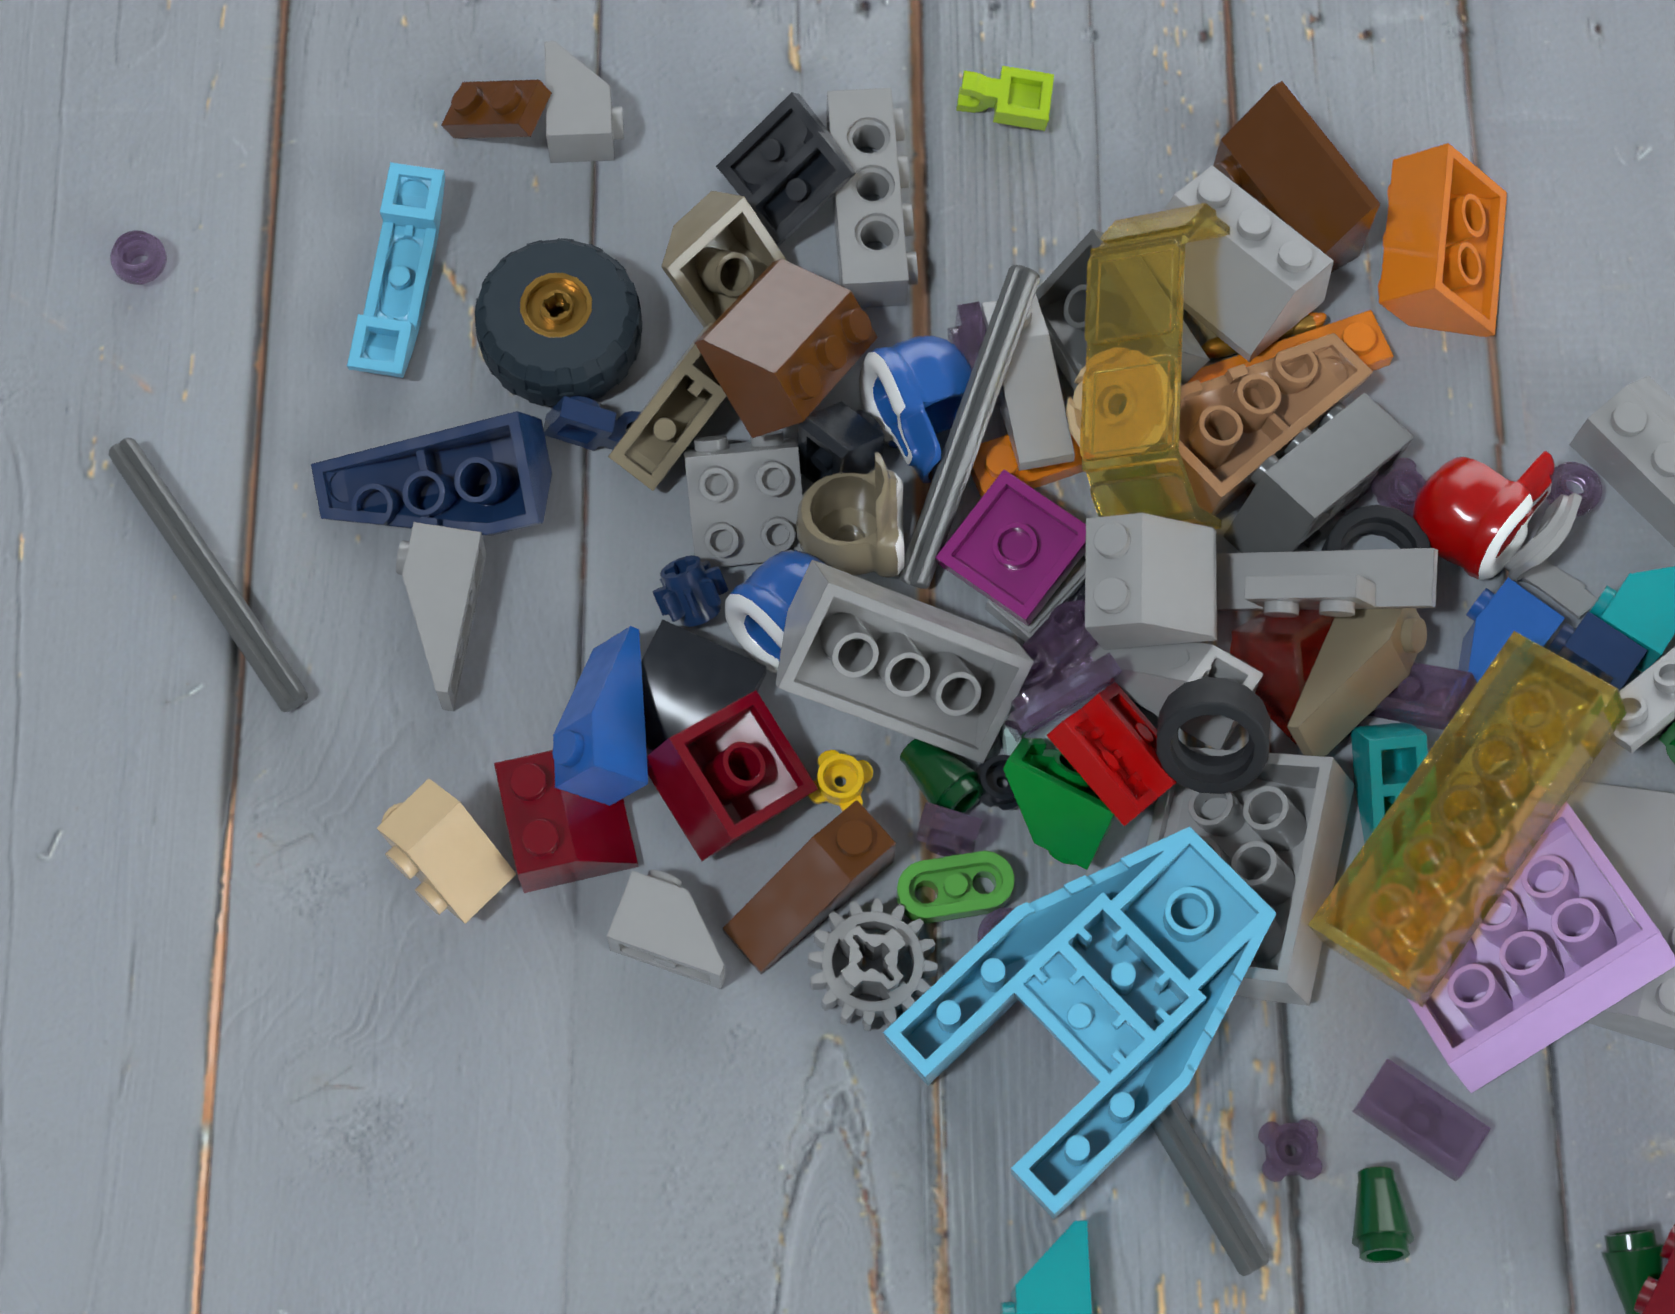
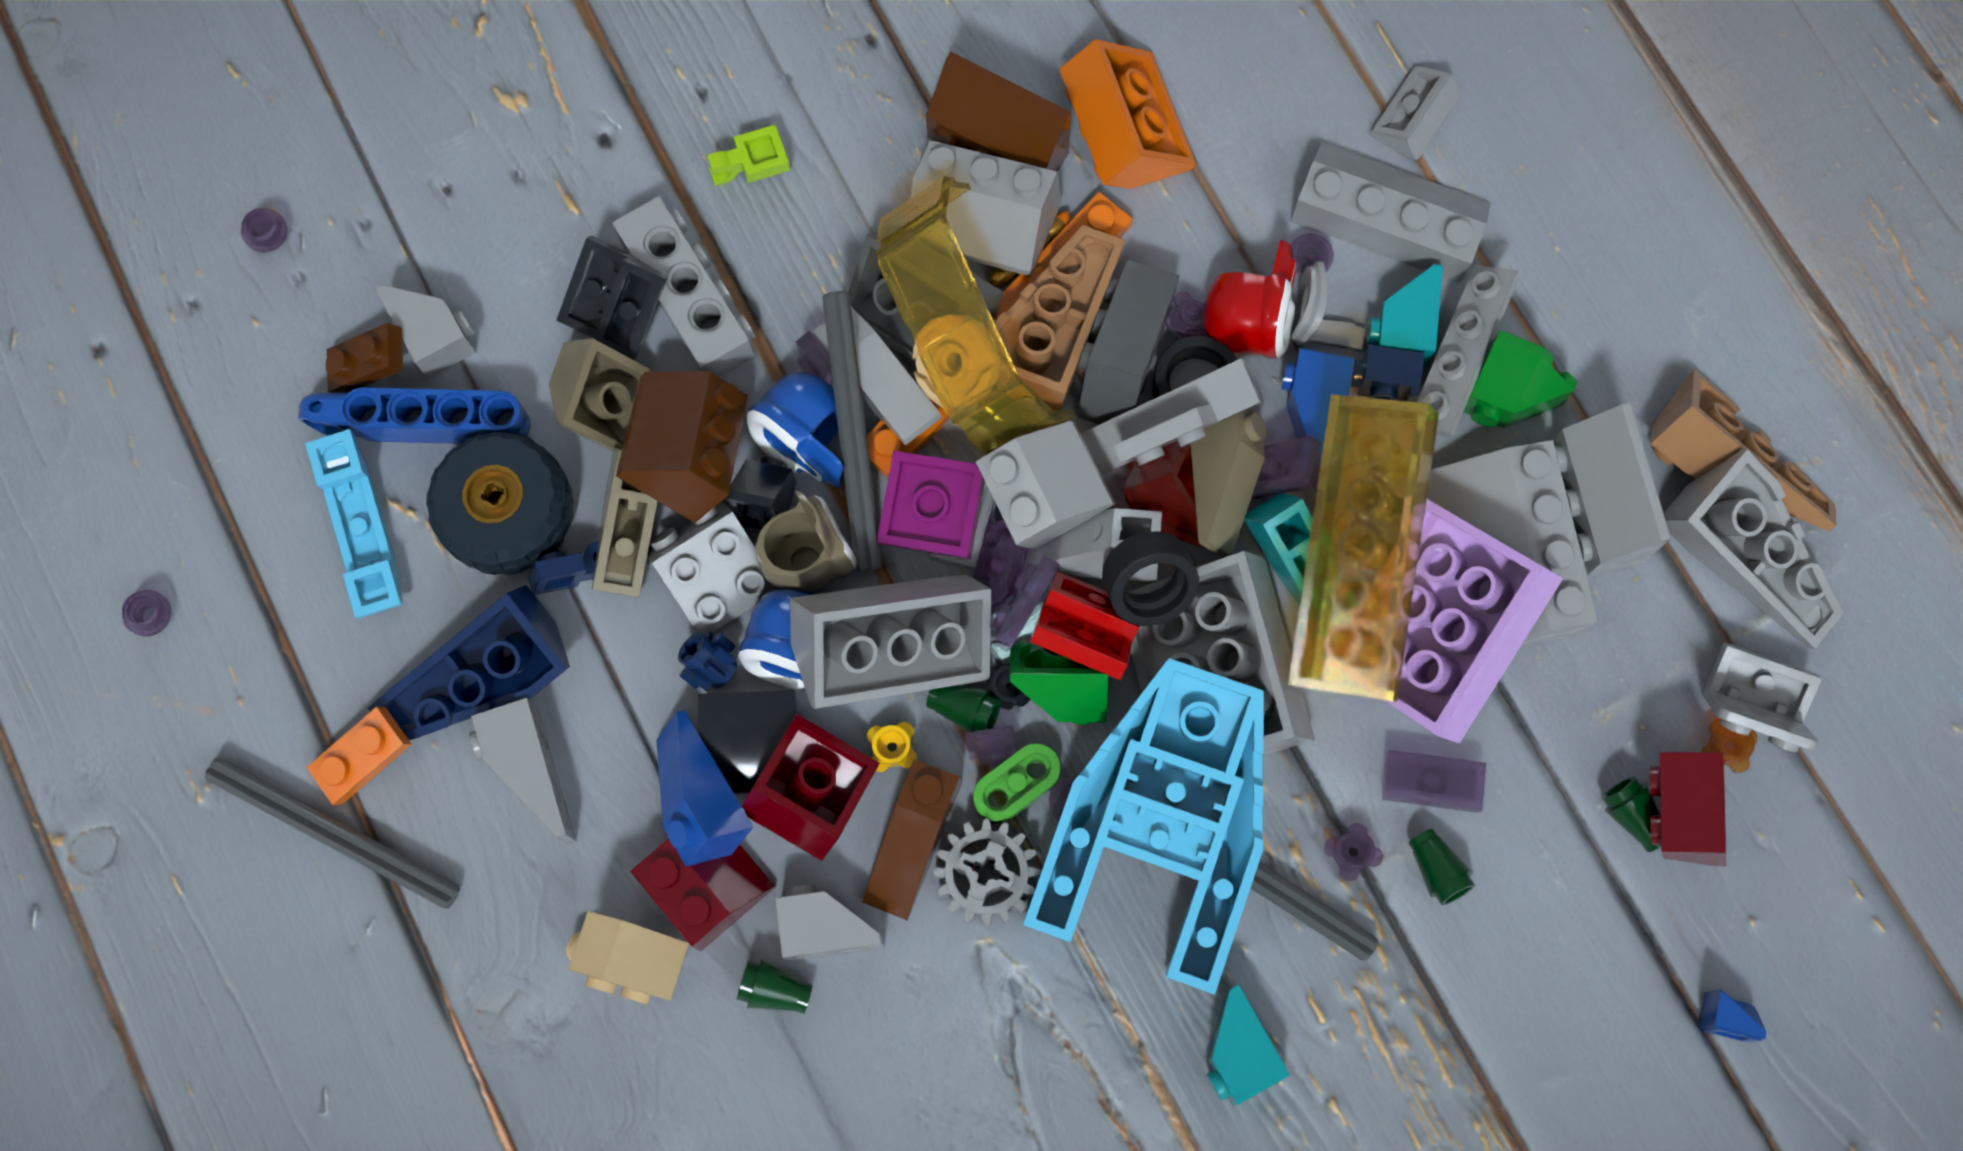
camera: 20 degrees left, 5 degrees up
none -> blue piece [298,388,531,444]
none -> orange plate [306,707,412,805]
none -> dark green cone [736,960,813,1014]

